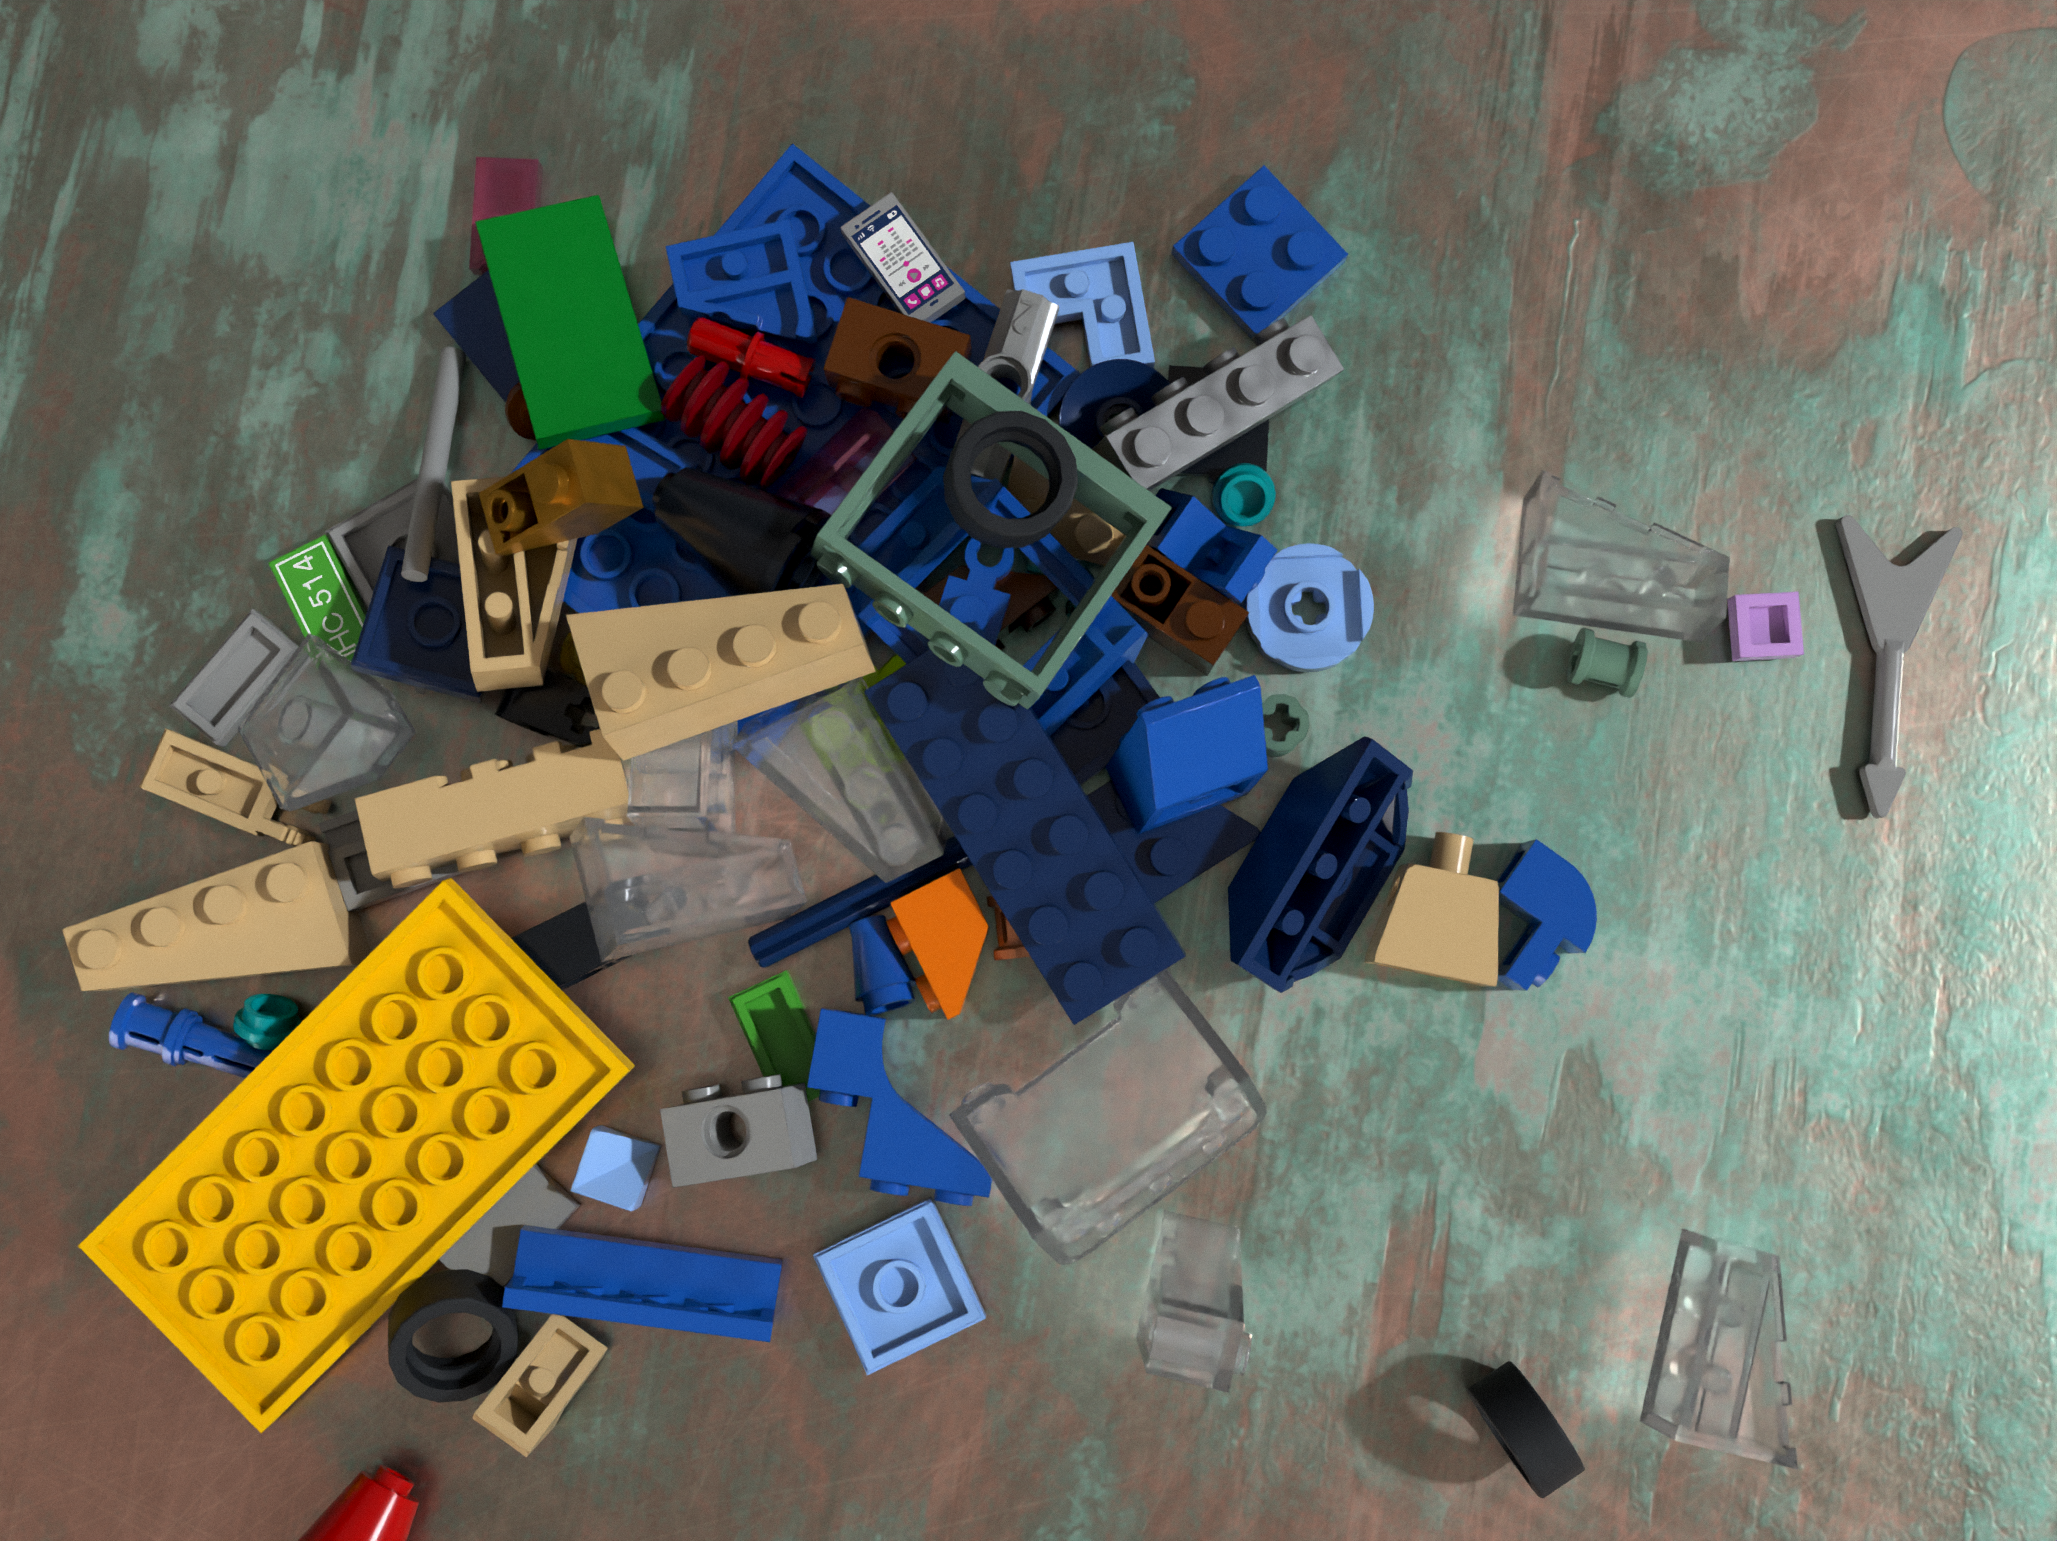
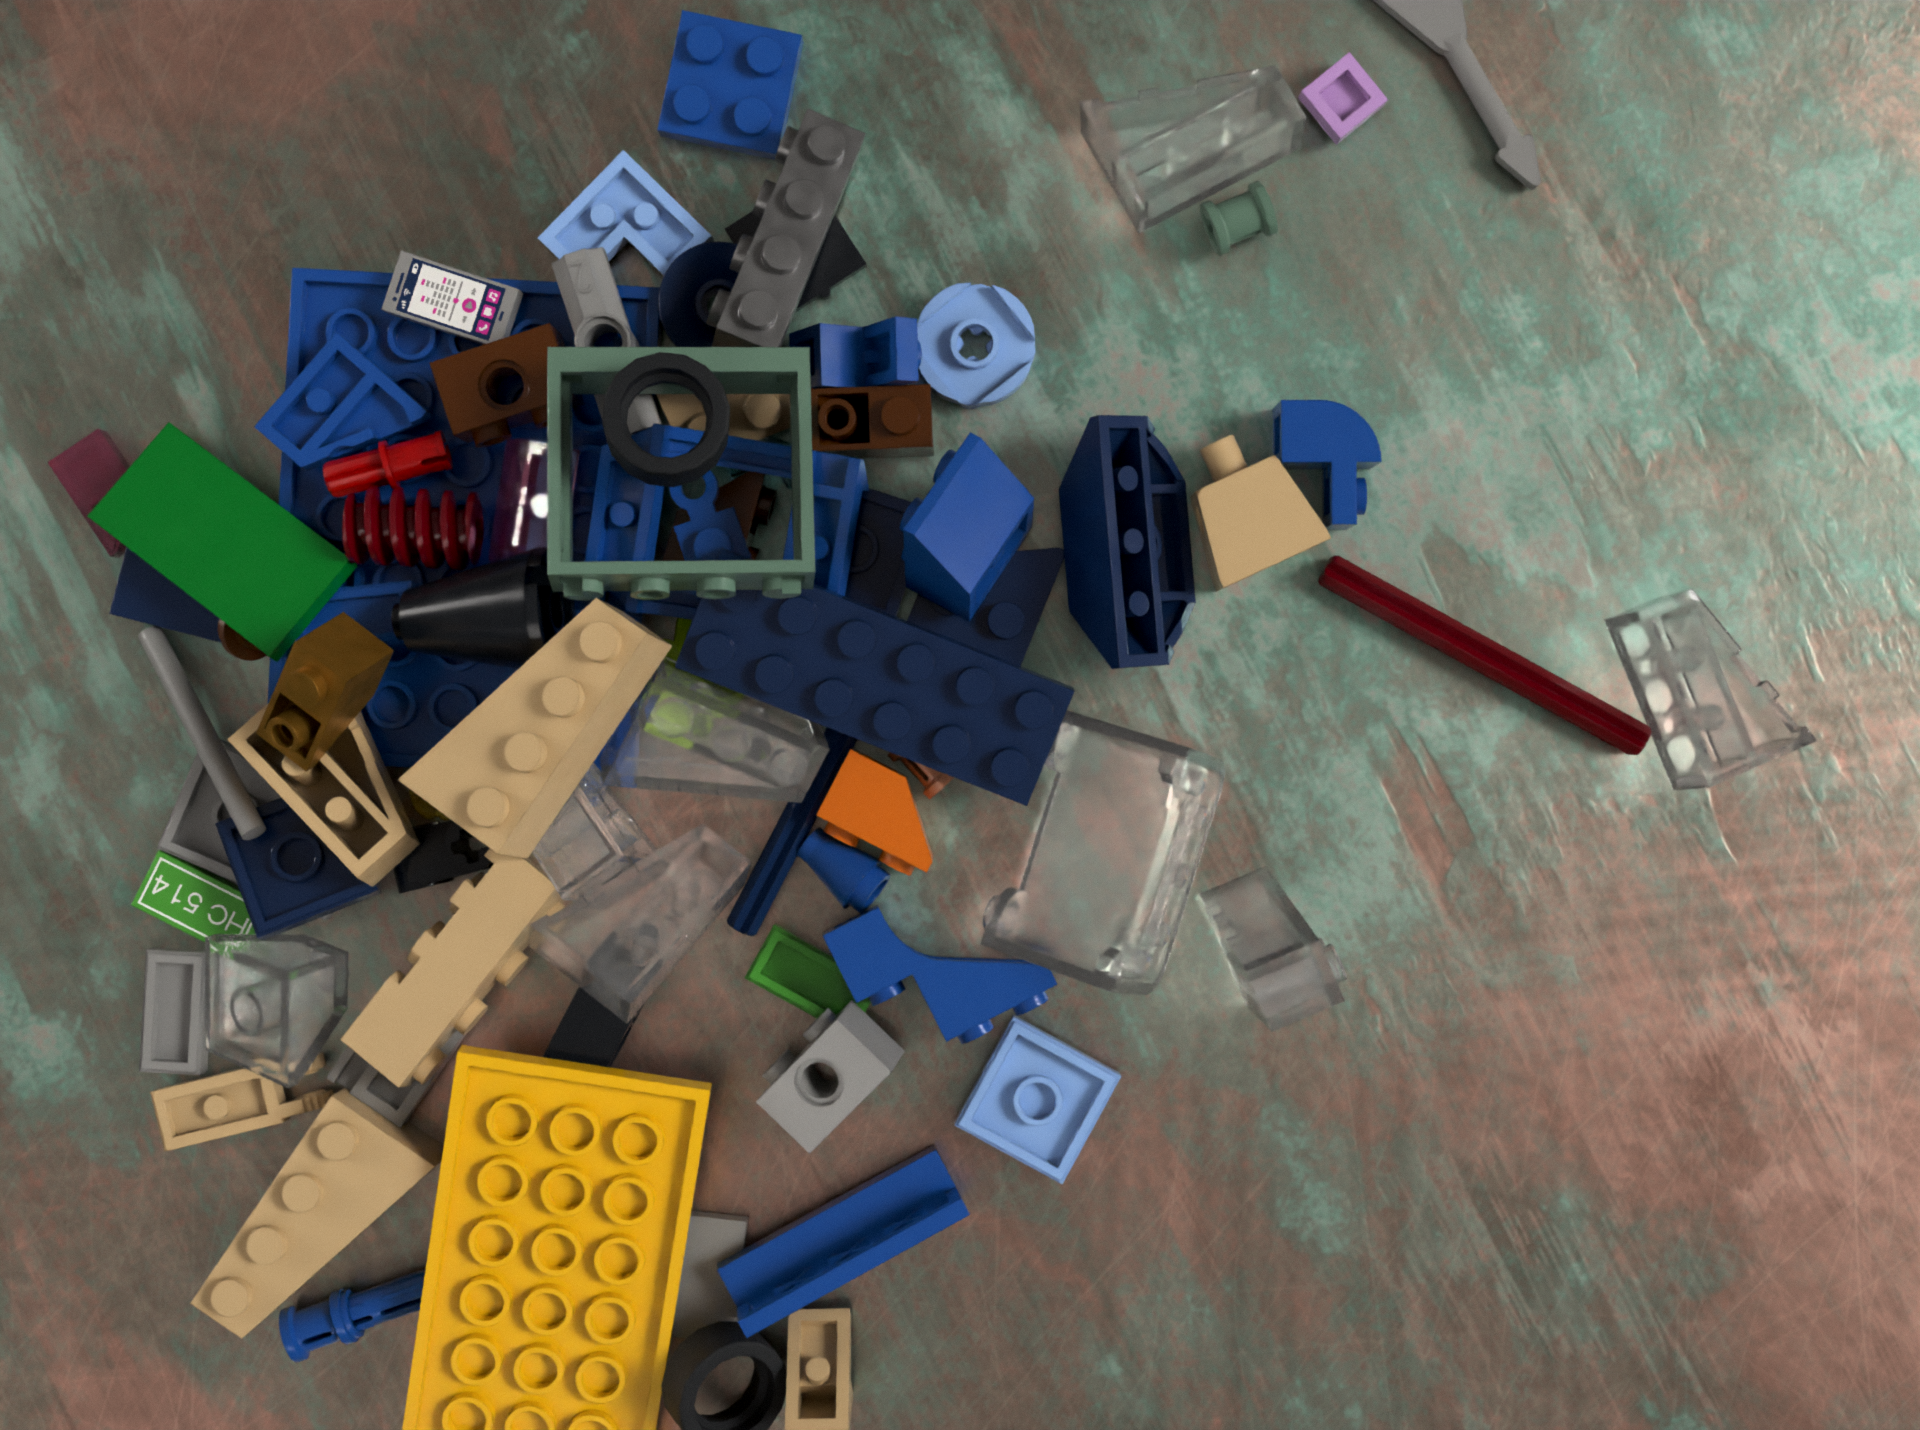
camera: 40 degrees left, 5 degrees up
teal plate [233,994,302,1050] -> none
light blue slope [570,1125,661,1211] -> none
teal plate [1212,463,1276,527] -> none
sand green bush [1262,694,1309,758] -> none
black tyre [1467,1361,1585,1498] -> none
none -> dark red axle [1318,556,1651,755]

